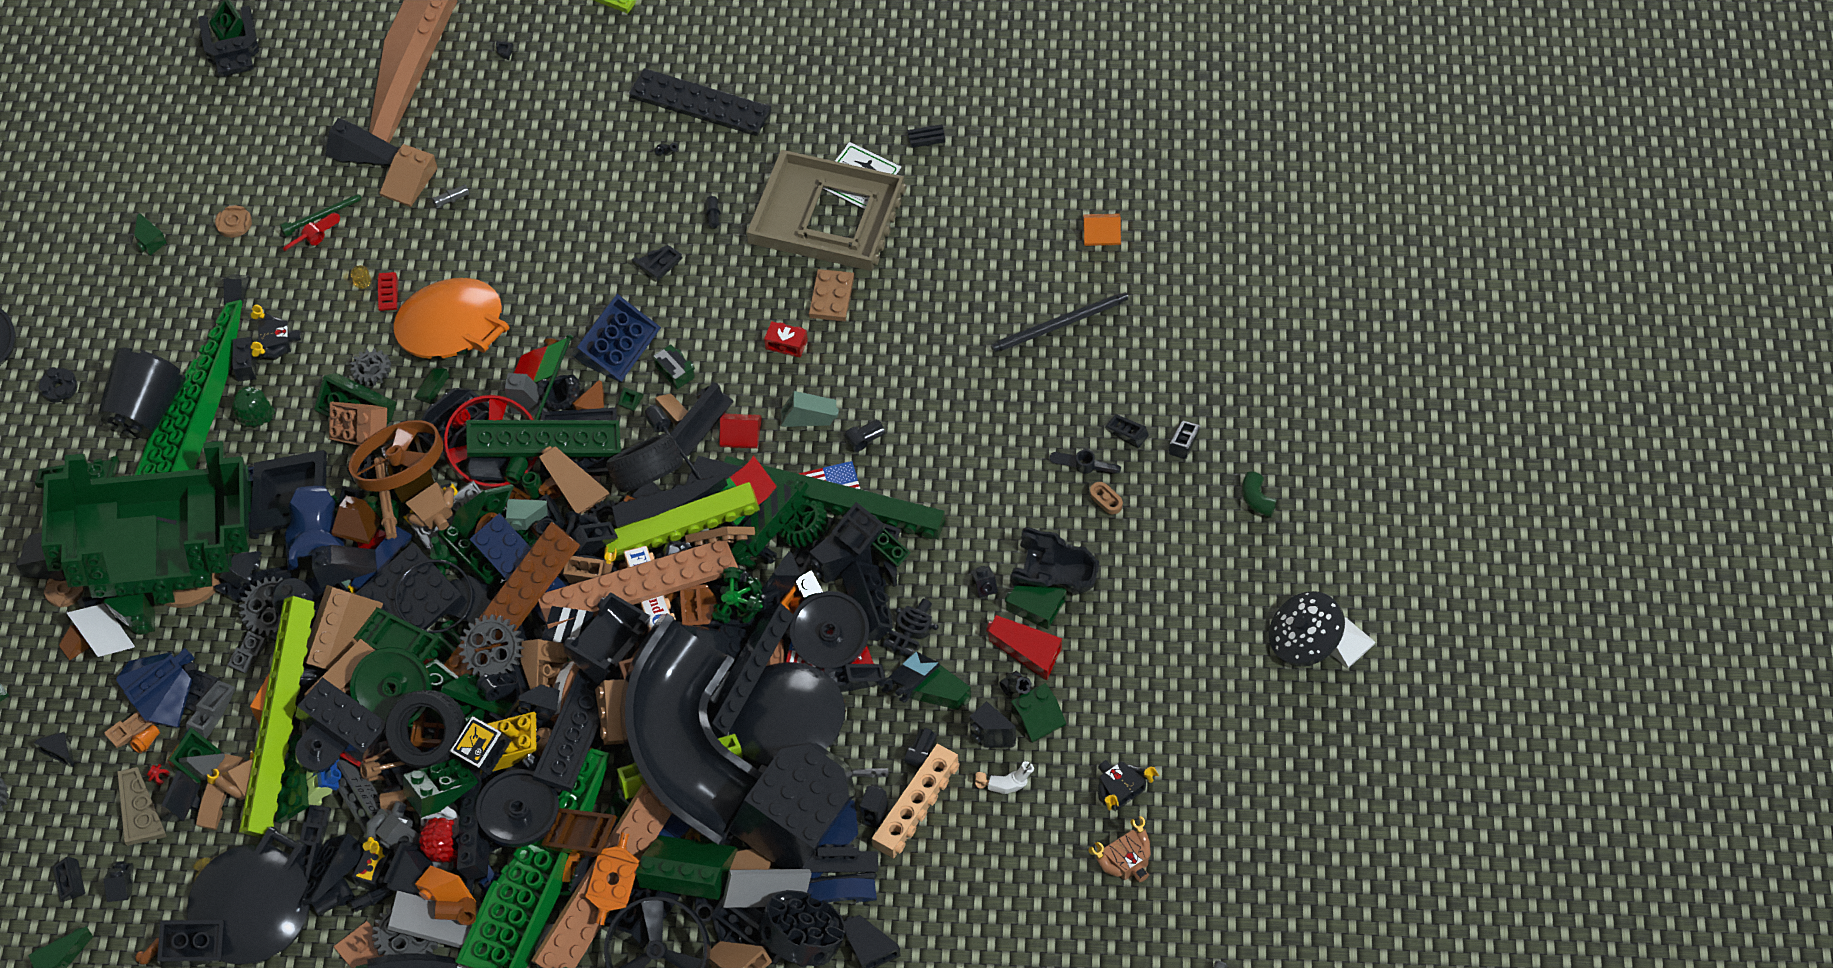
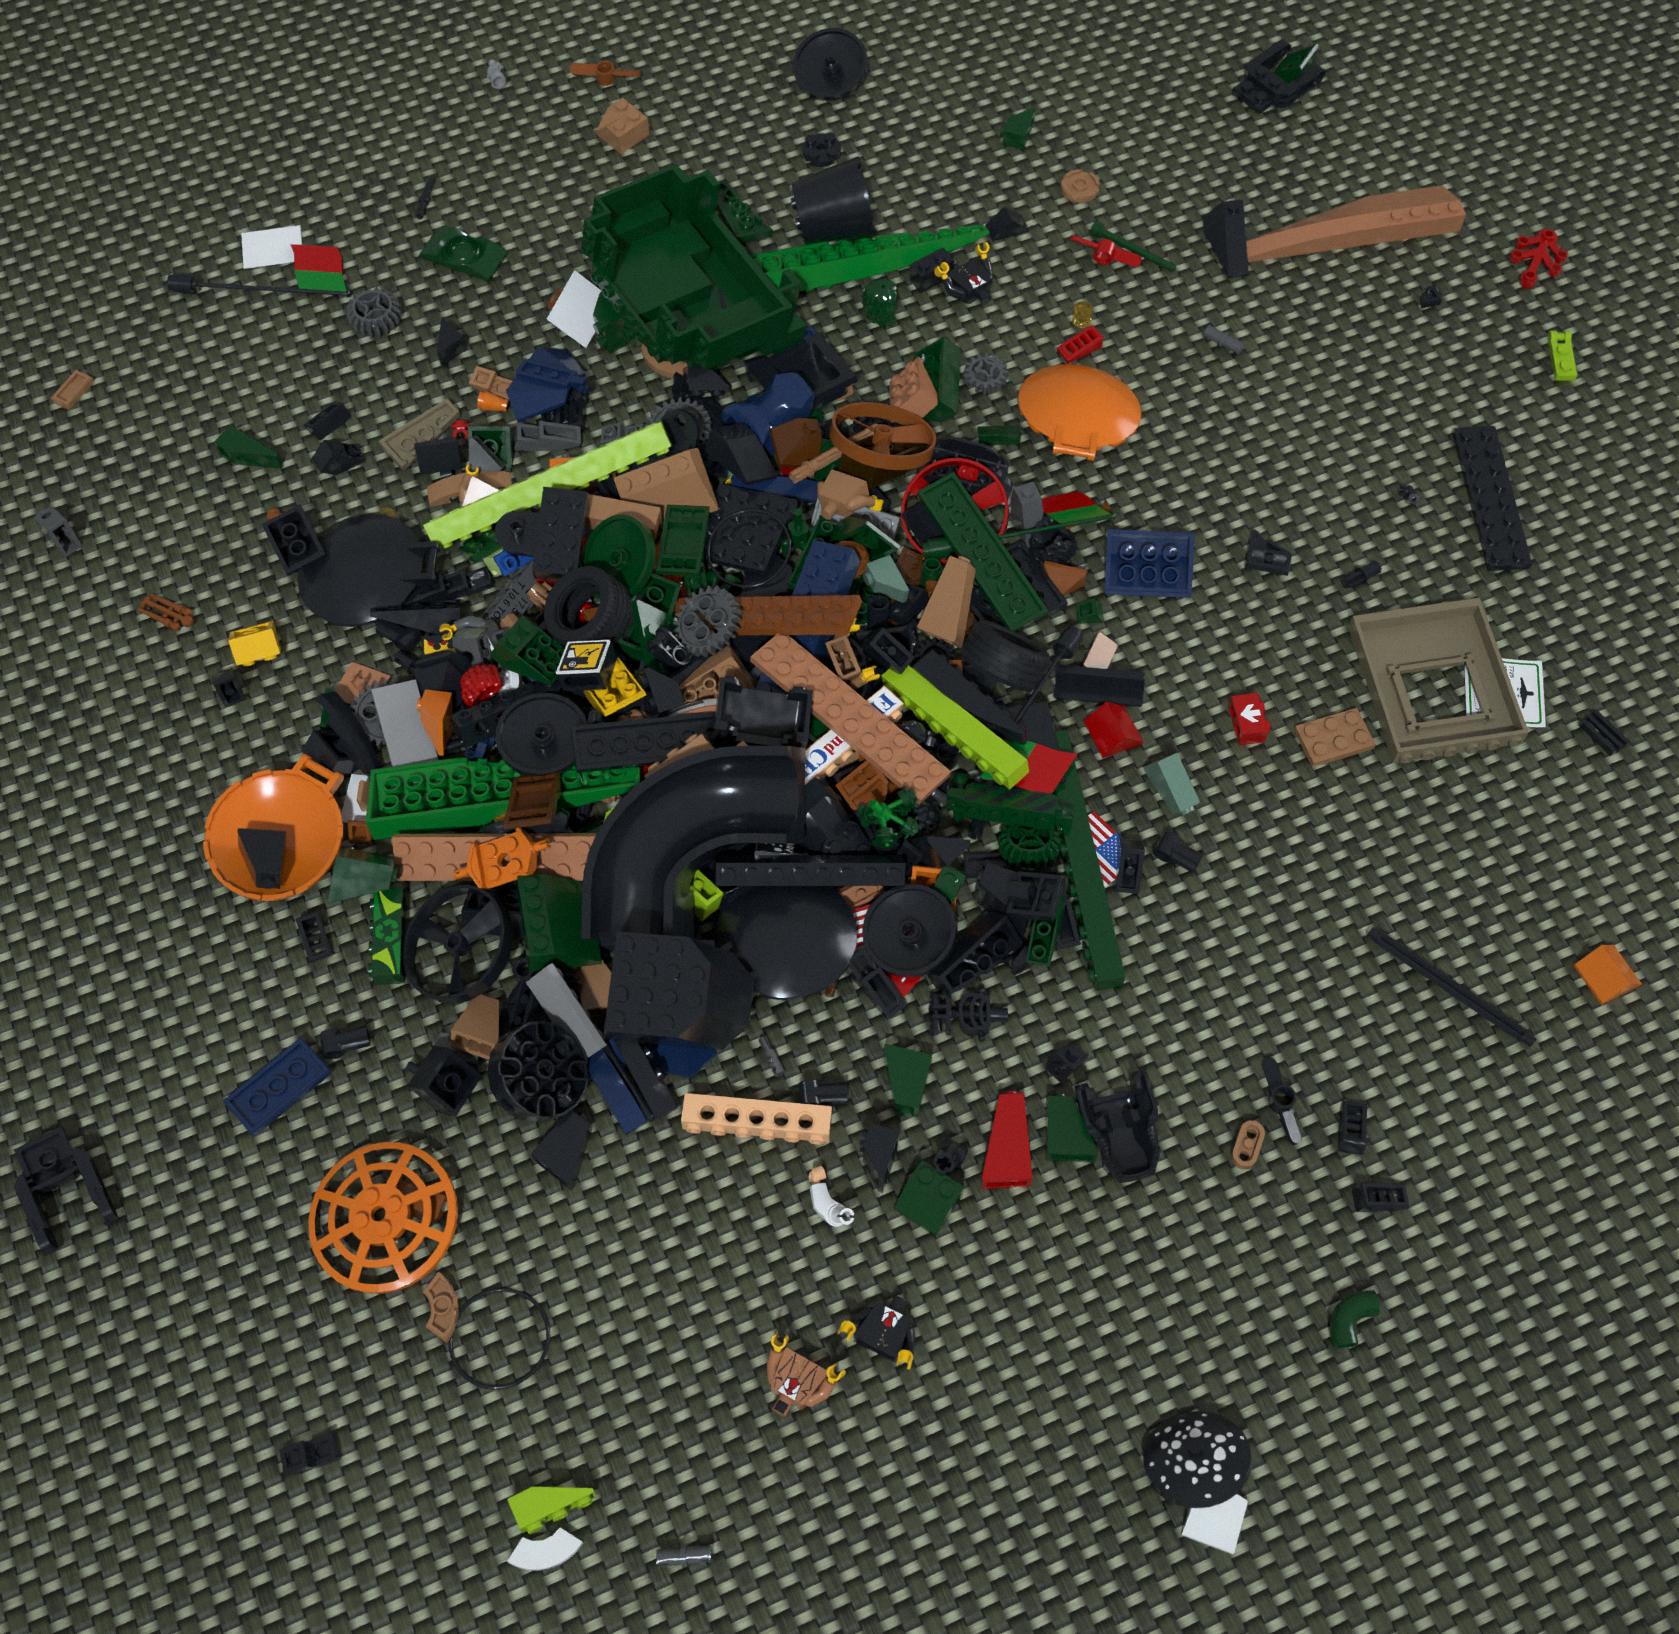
camera: 60 degrees right, 5 degrees up
medium nougat slope [379,144,437,207] -> none
dark orange piece [434,897,476,925] -> none
black sticker [541,606,594,643] -> none
brick [653,344,695,390] -> none
medium nougat plate [685,527,755,546] -> none
black brick [860,786,888,829] -> none
black flag [877,651,940,703] -> none
none -> black slope [1115,839,1145,894]

